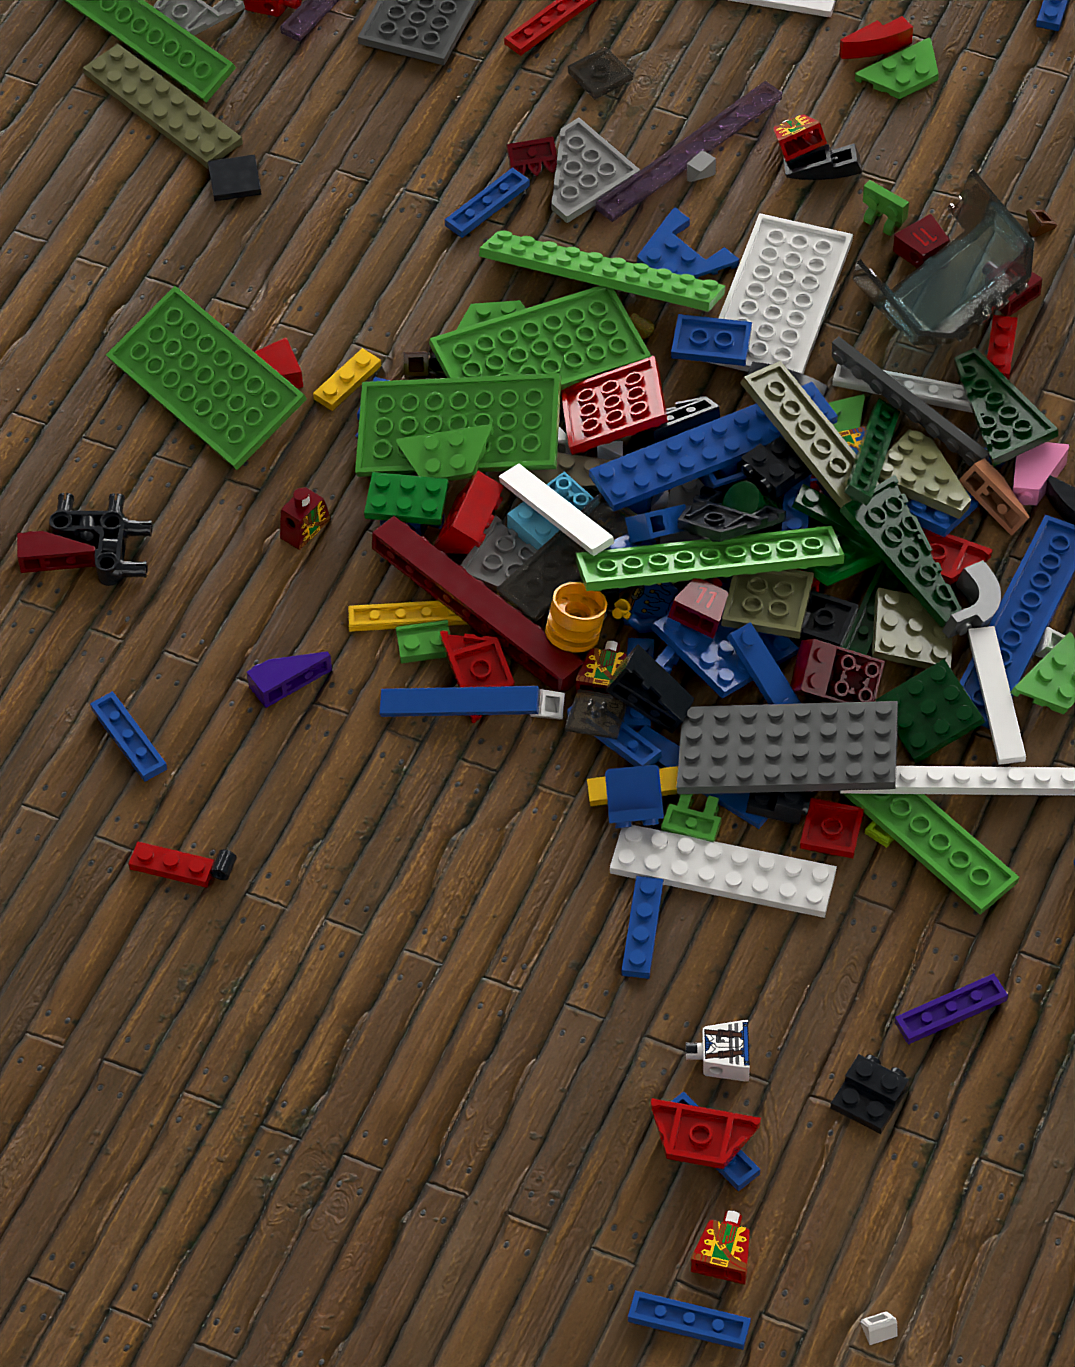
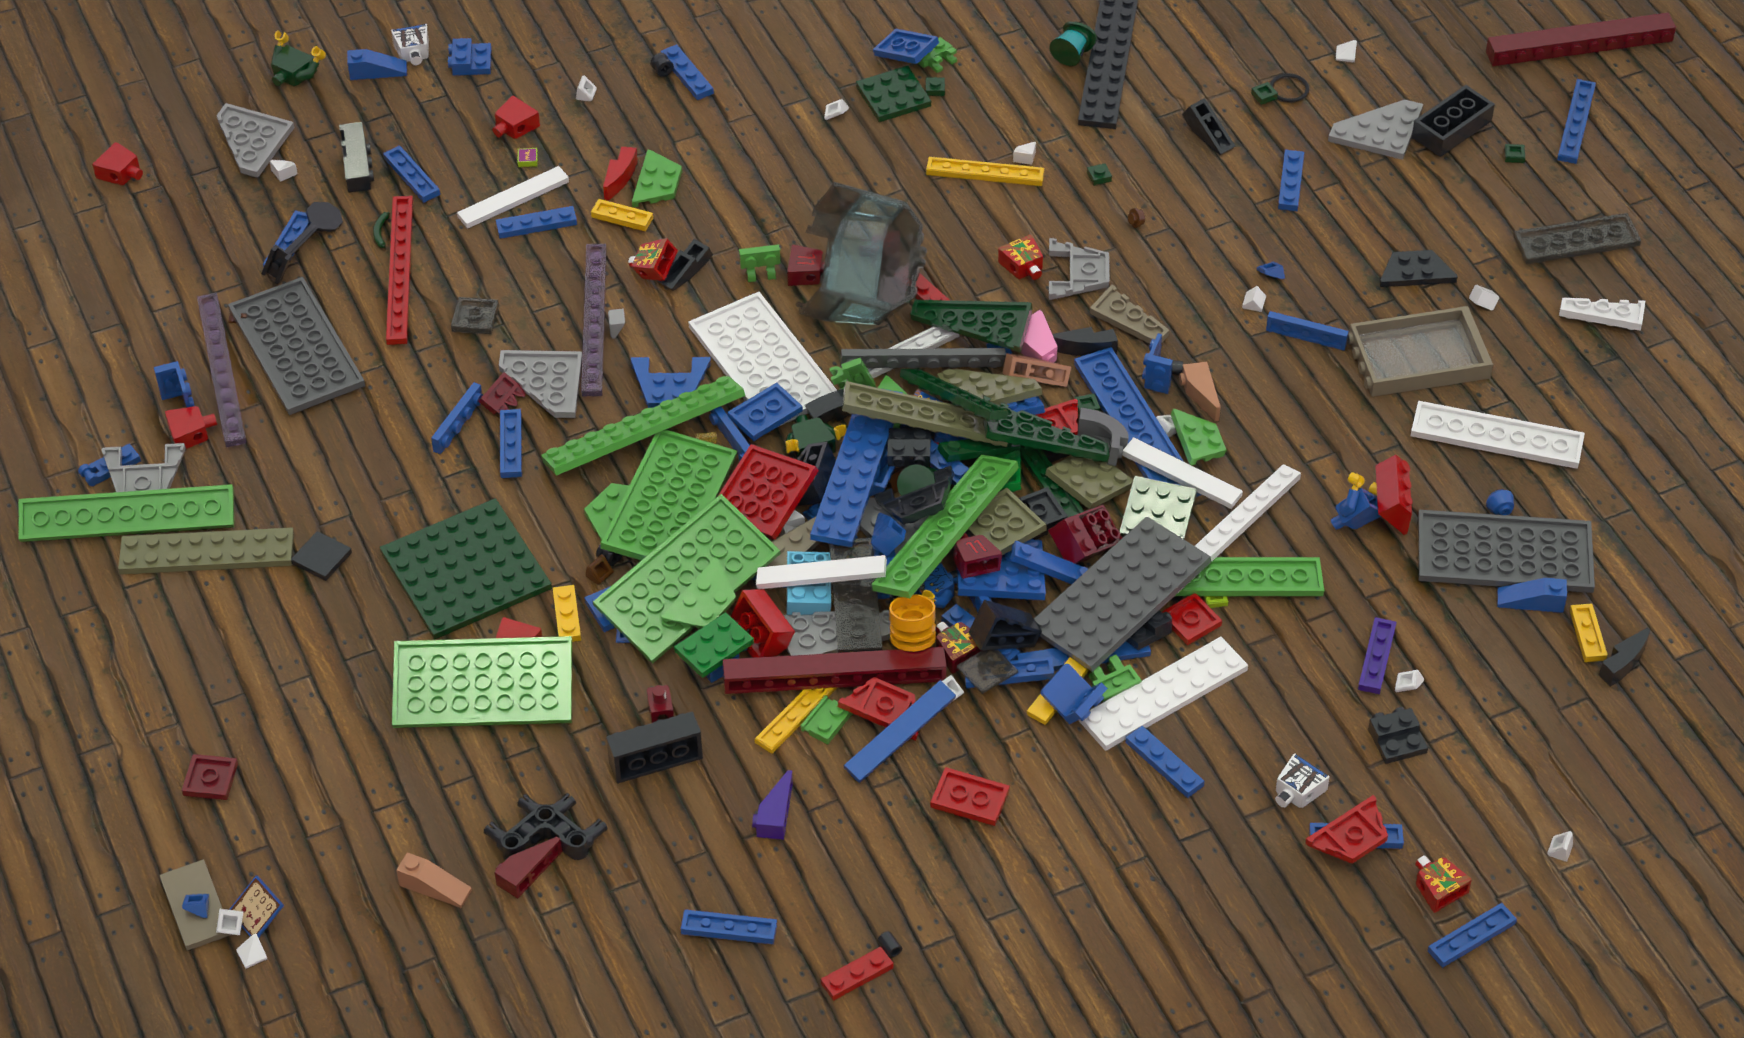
camera: 50 degrees left, 5 degrees down
none -> dark green plate [380,498,552,640]
none -> blue plate [431,382,483,454]
none -> blue plate [496,206,577,239]
none -> yellow plate [591,199,653,232]
none -> black brick [606,711,703,784]
none -> blue plate [709,406,750,461]
none -> dark green torso [784,415,847,458]
none -> bright green plate [830,358,876,390]
none -> red plate [930,767,1010,826]
none -> dark green plate [1074,393,1100,414]
none -> white slope [1395,670,1424,692]

